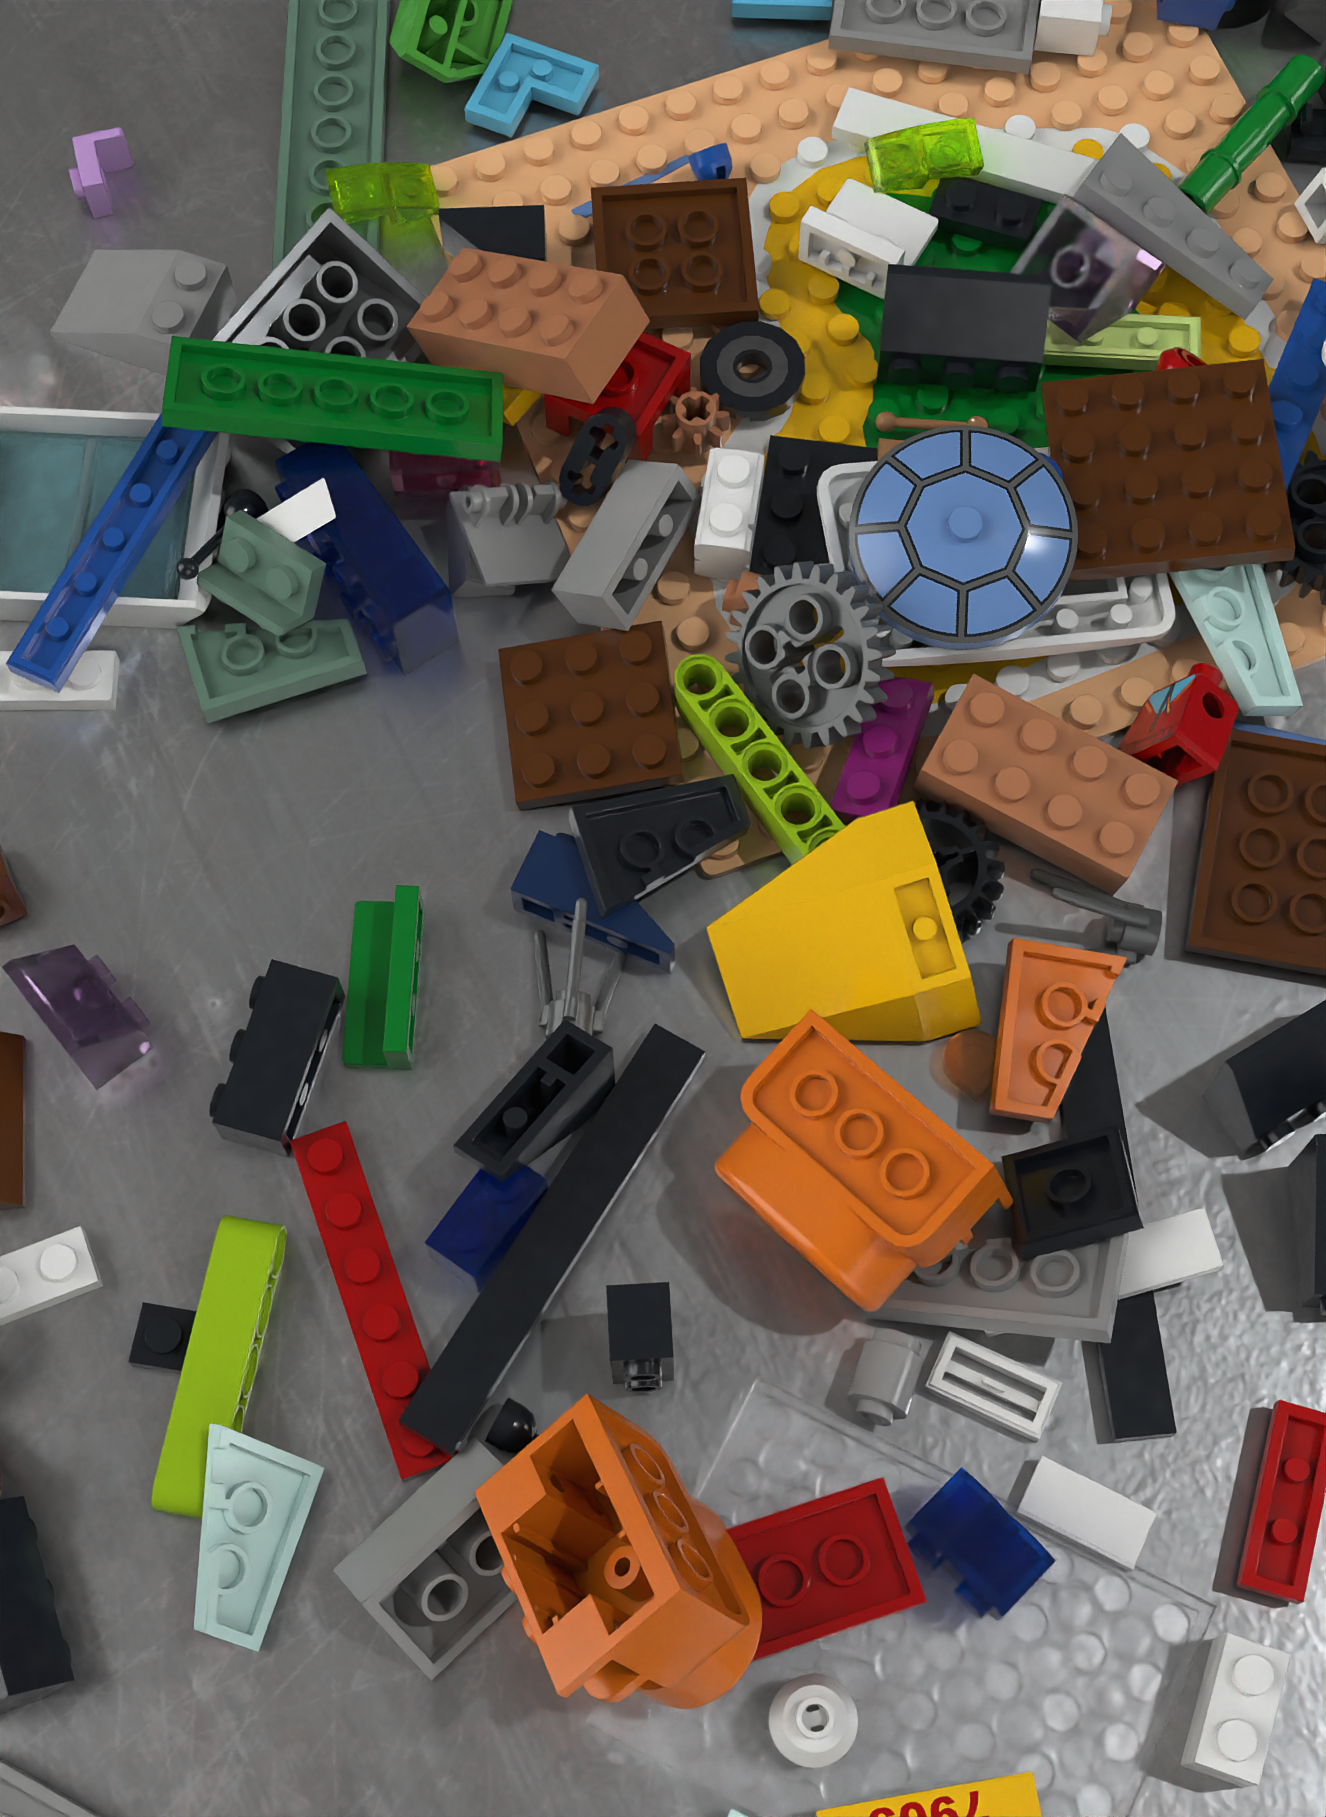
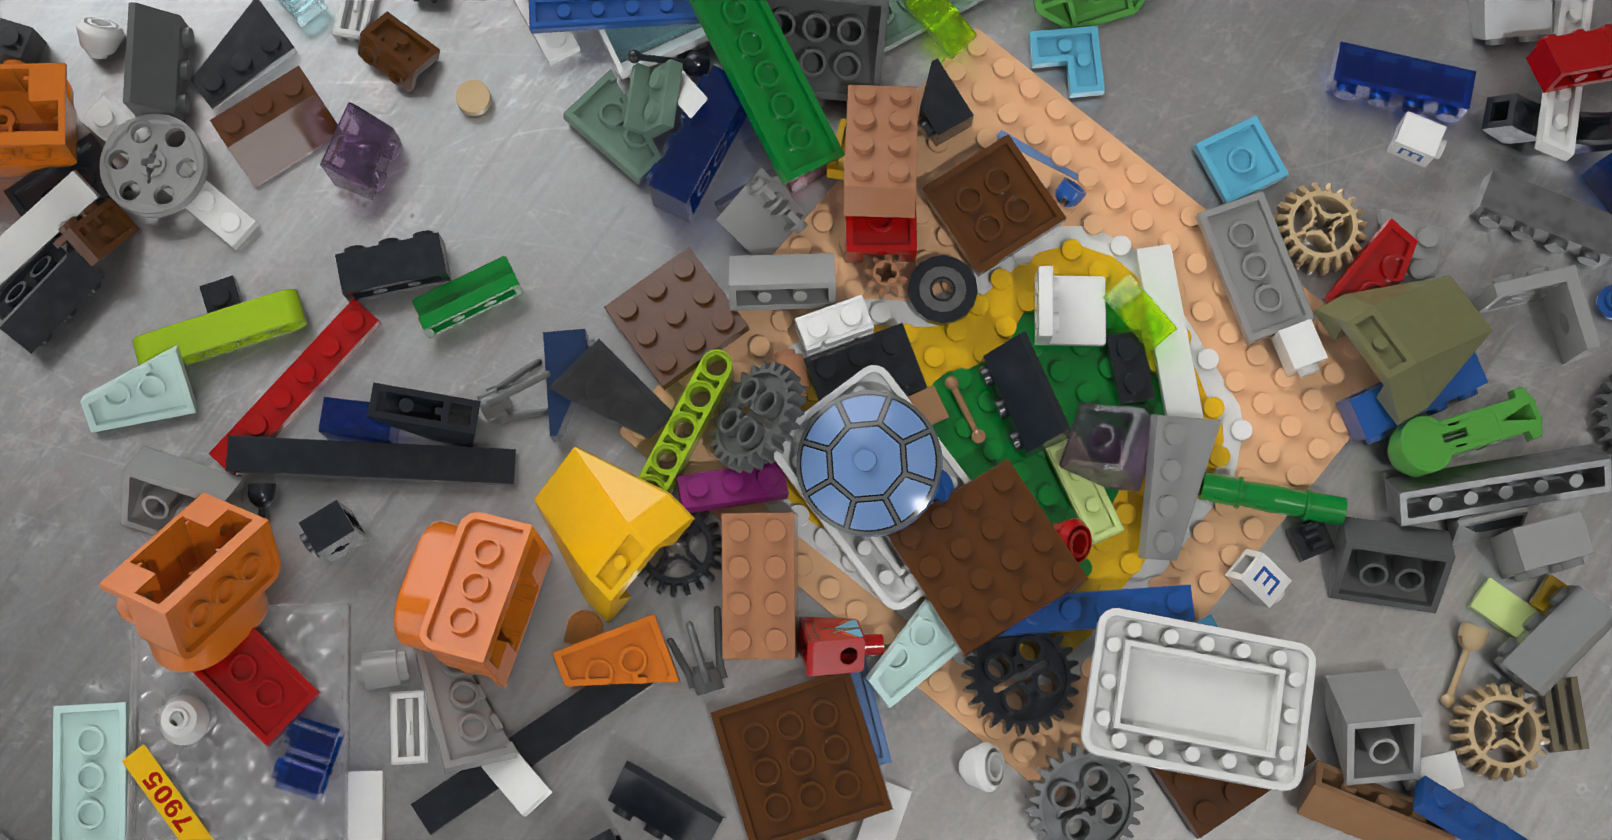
camera: 60 degrees right, 10 degrees up
black beam [559,407,637,506] -> none
black tile [1001,1125,1144,1260] -> none
none -> tan tile [456,80,492,116]

